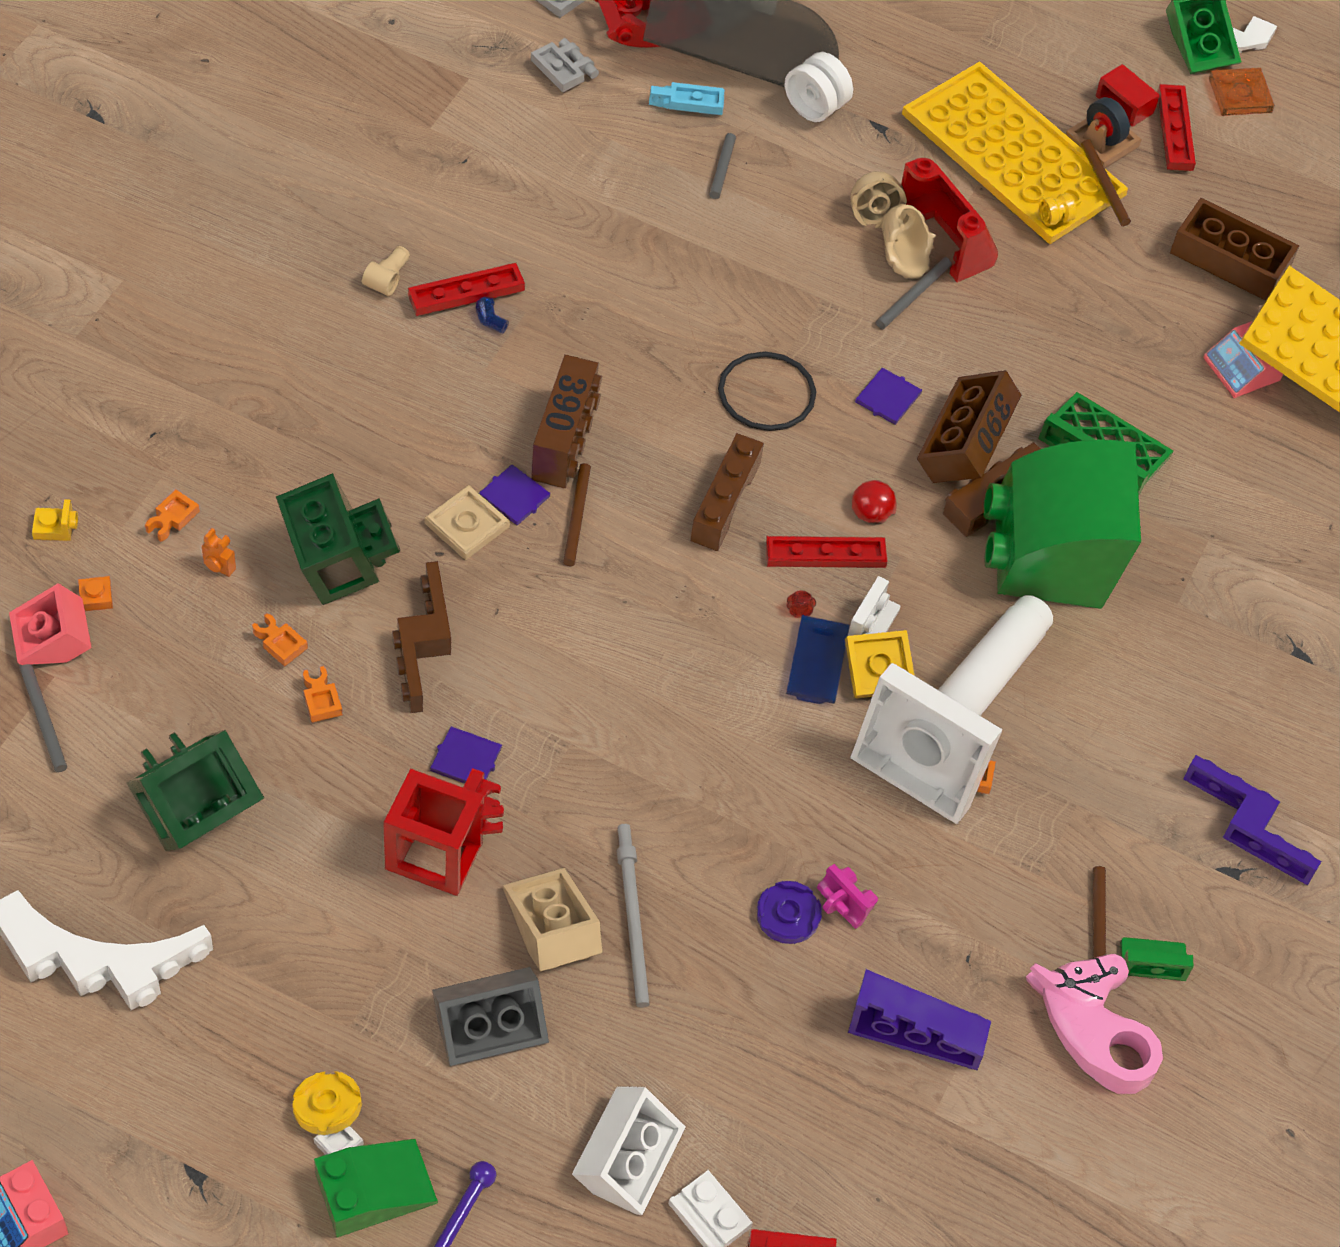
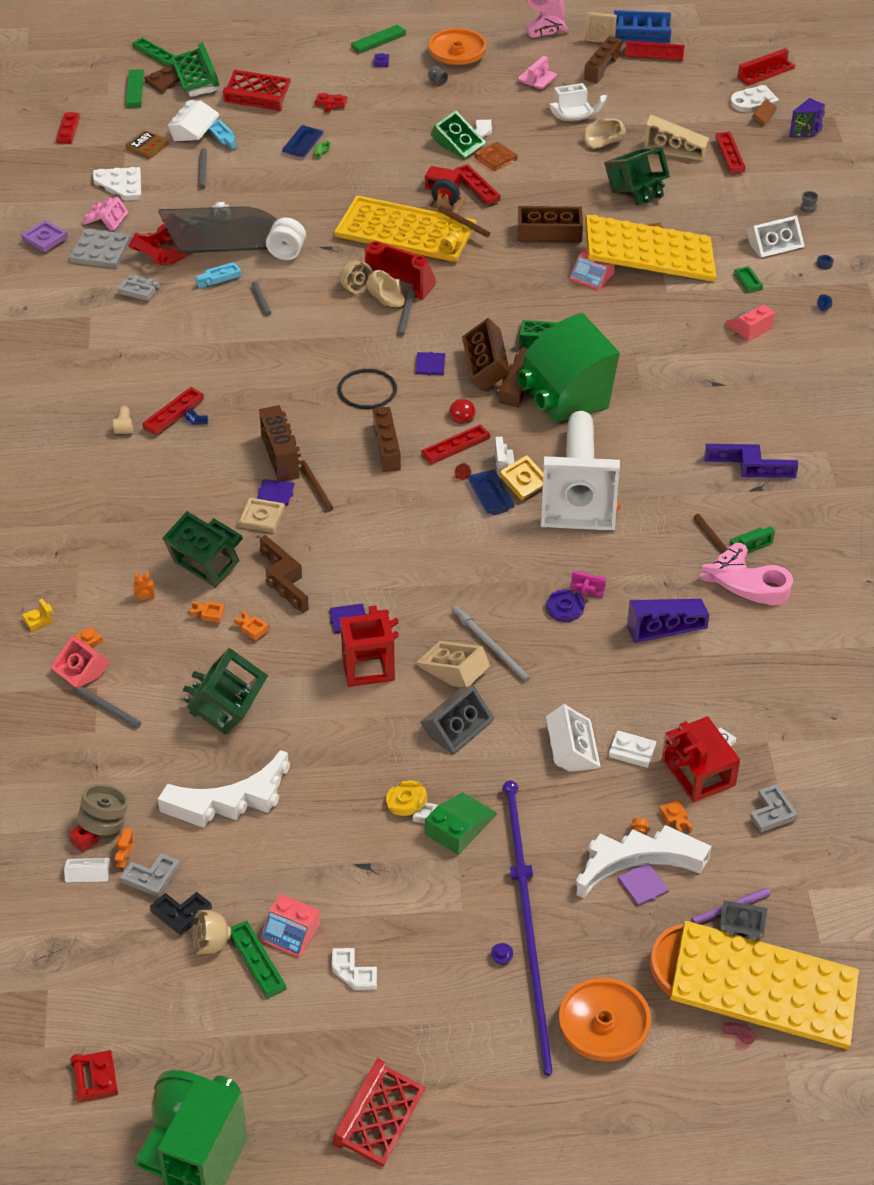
camera: 25 degrees left, 10 degrees down
orange plate [145,489,200,542] -> none

